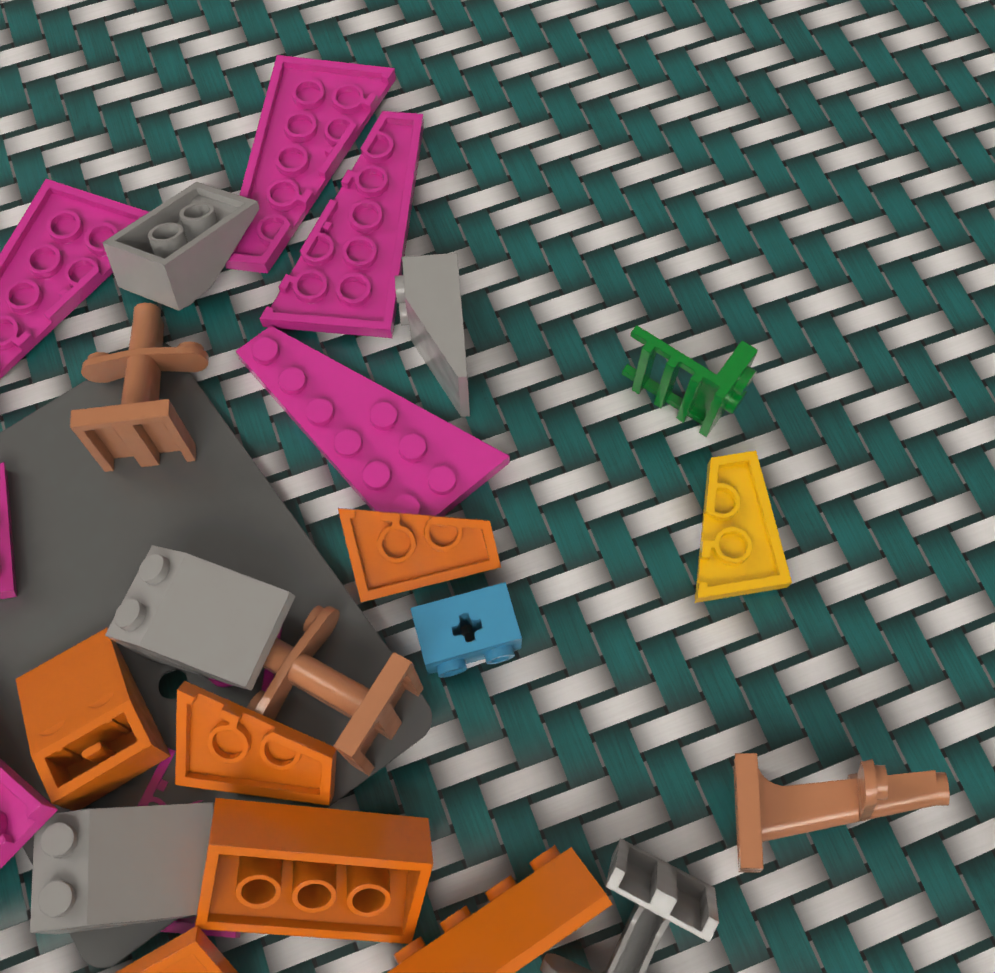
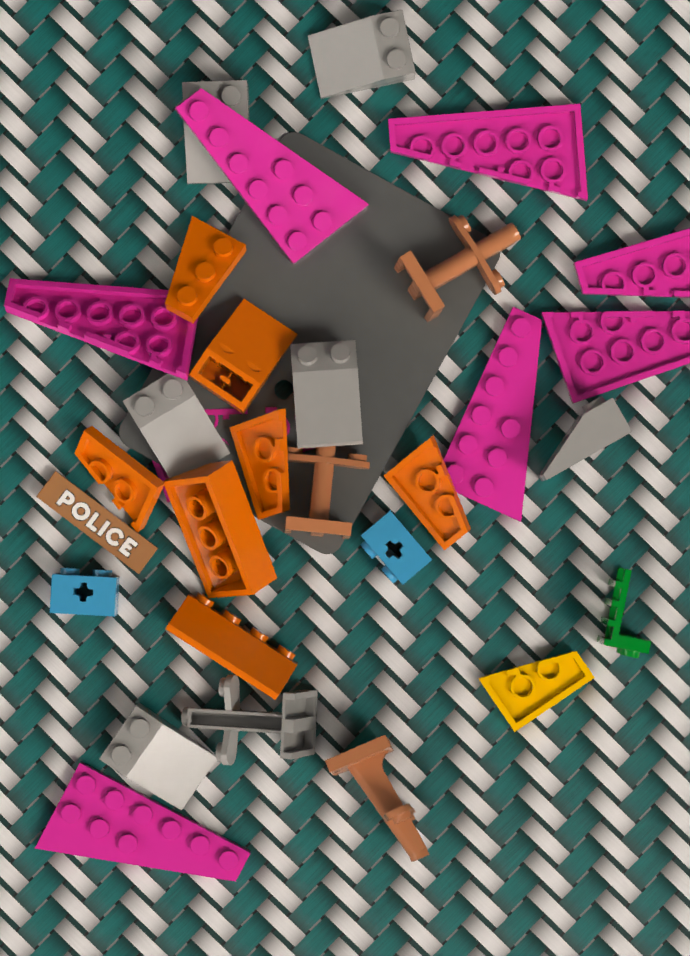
camera: 65 degrees right, 20 degrees up
light grey slope [102,182,260,311] -> none

